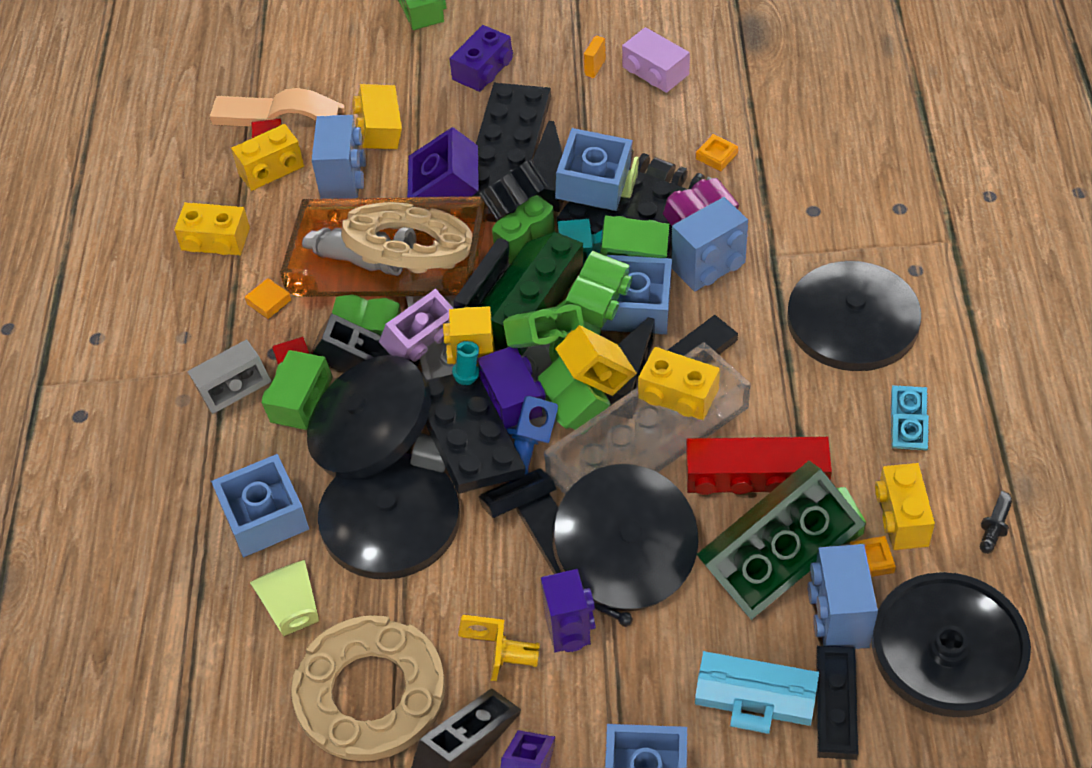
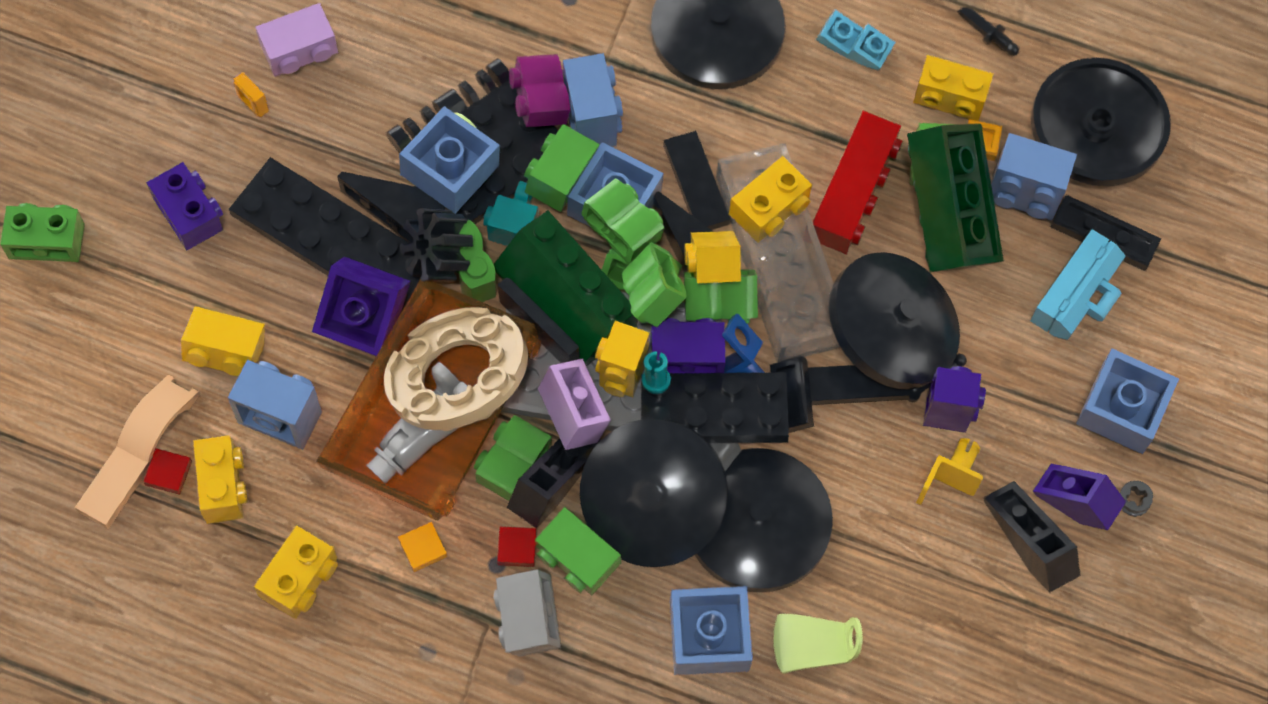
camera: 75 degrees left, 15 degrees up
tan plate [291,616,445,761] -> none
light orange tile [696,134,738,171] -> none

